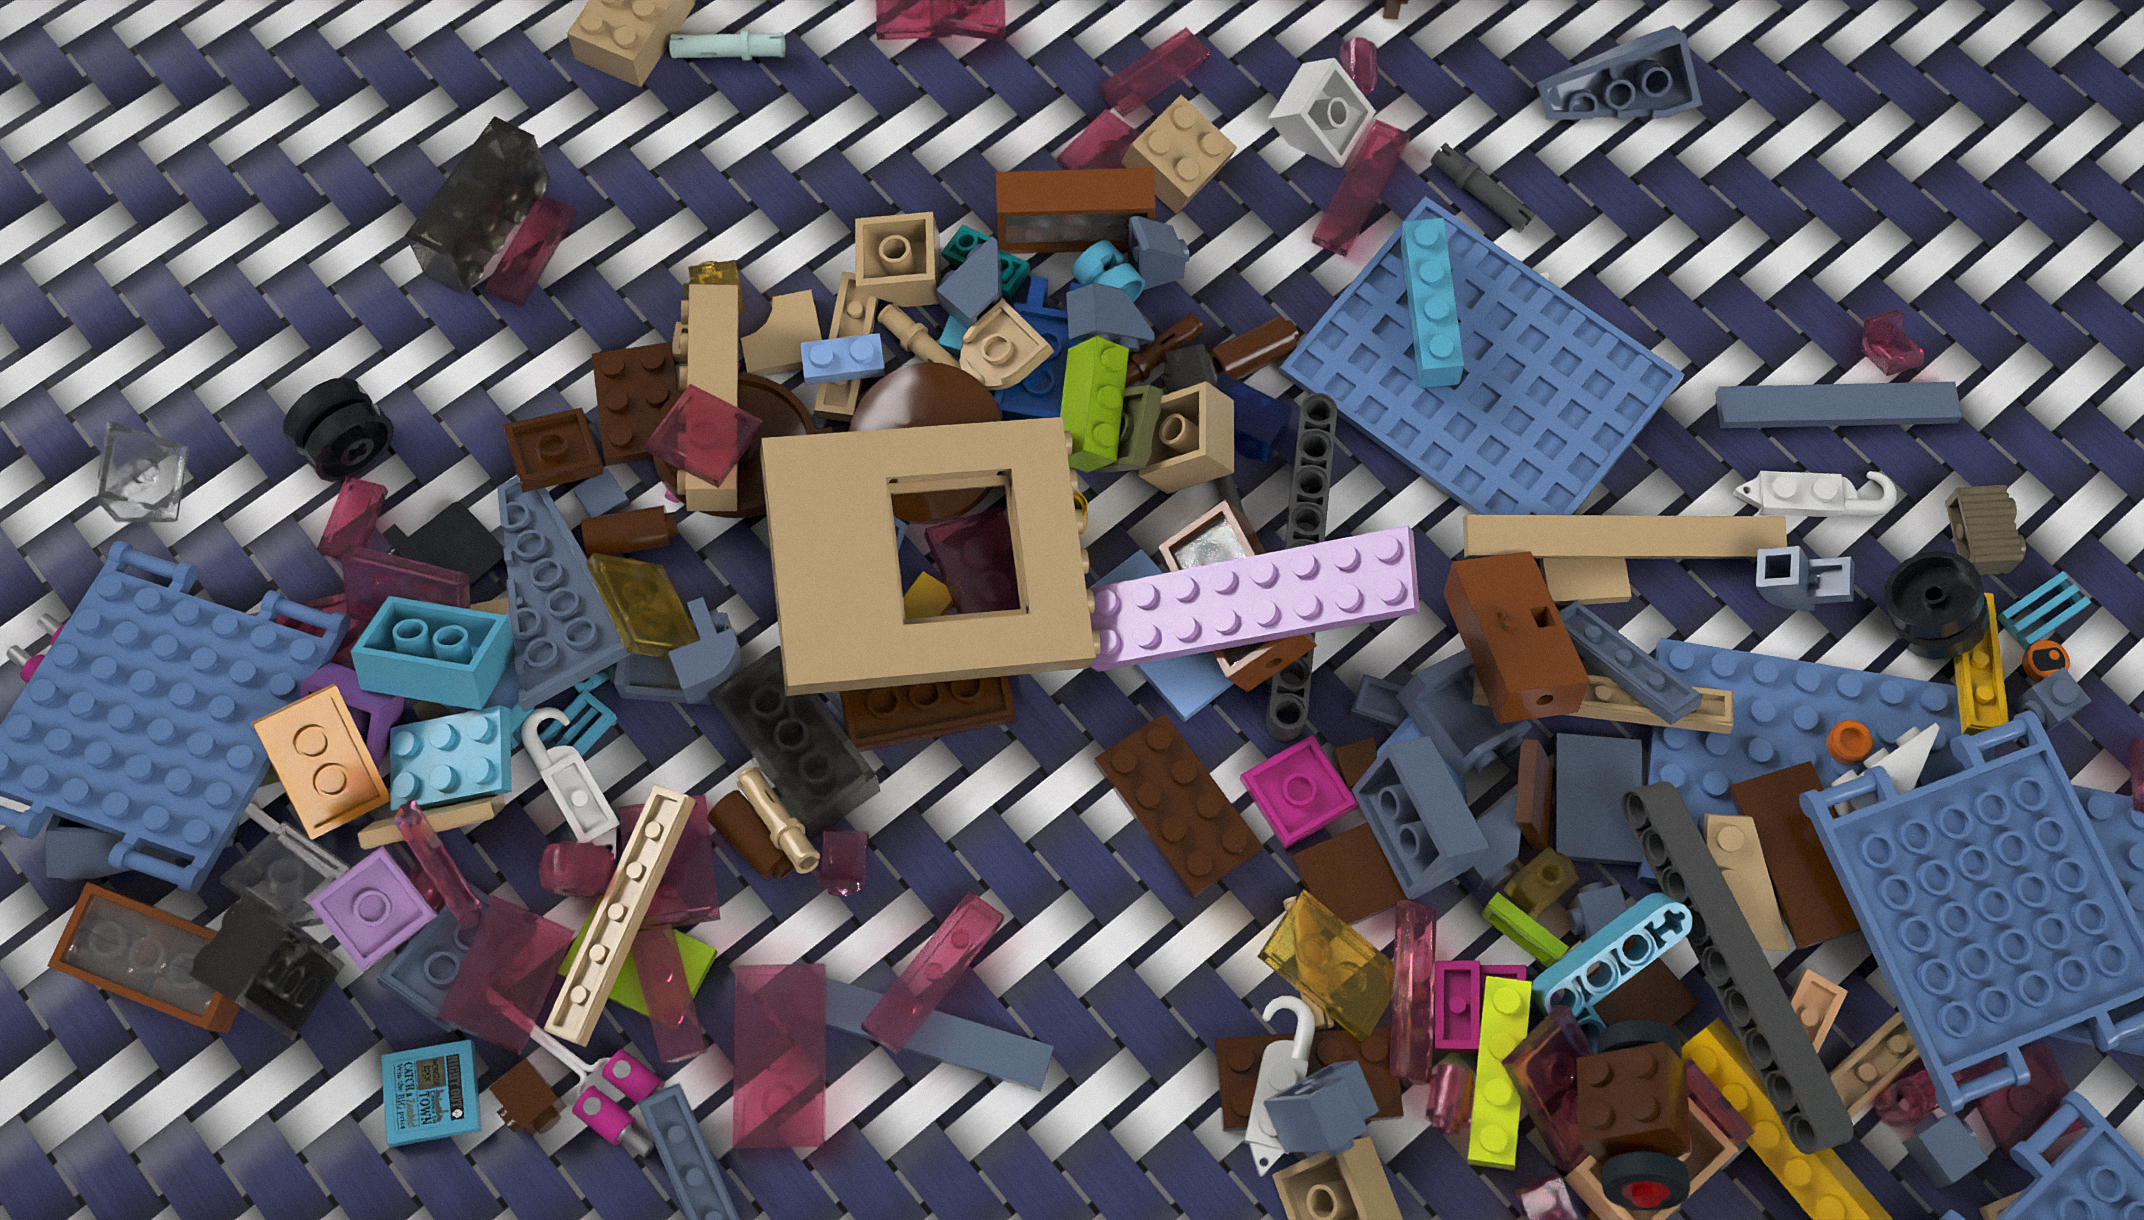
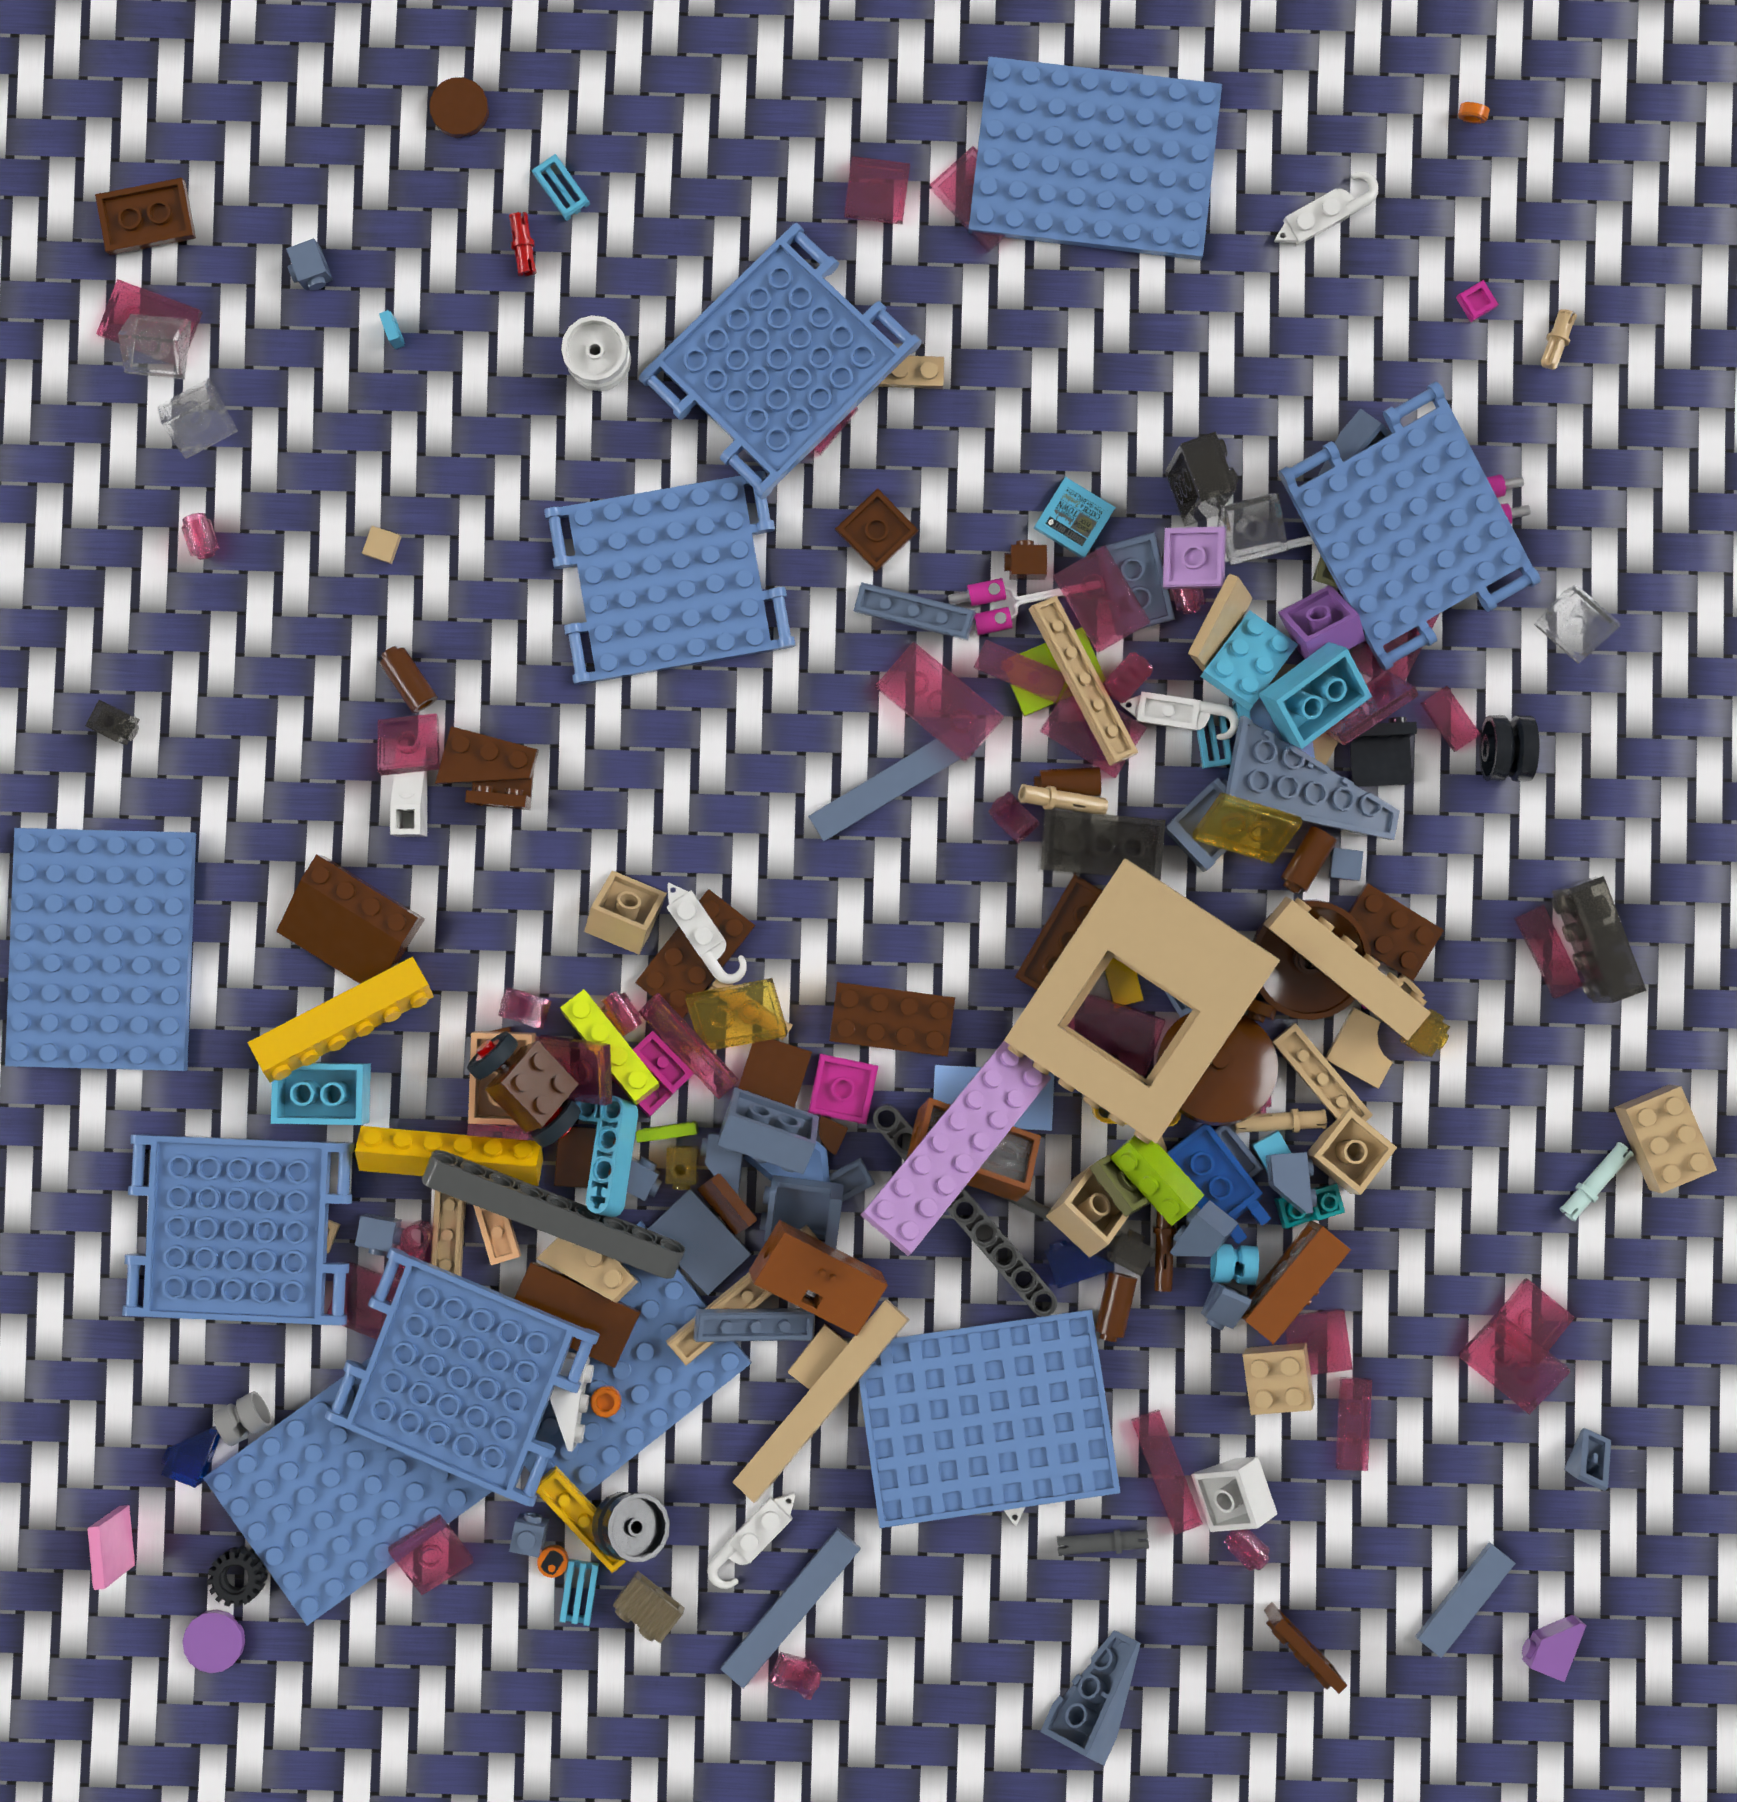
camera: 135 degrees right, 20 degrees up
clear brick [47,882,266,1033] -> none
light orange plate [251,684,391,840] -> none
clear pink tile [394,798,484,930] -> none
reddish brown tile [502,407,603,493] -> none
clear pink tile [645,384,762,488] -> none
sand blue brick [668,597,741,704] -> none
light blue plate [800,333,885,385] -> none
clear pink tile [861,891,1005,1055] -> none
tan tile [959,298,1054,390] -> none
sand blue brick [1263,1060,1379,1157] -> none
medium azure brick [1400,218,1464,388] -> none
sand blue brick [1756,546,1855,611] -> none

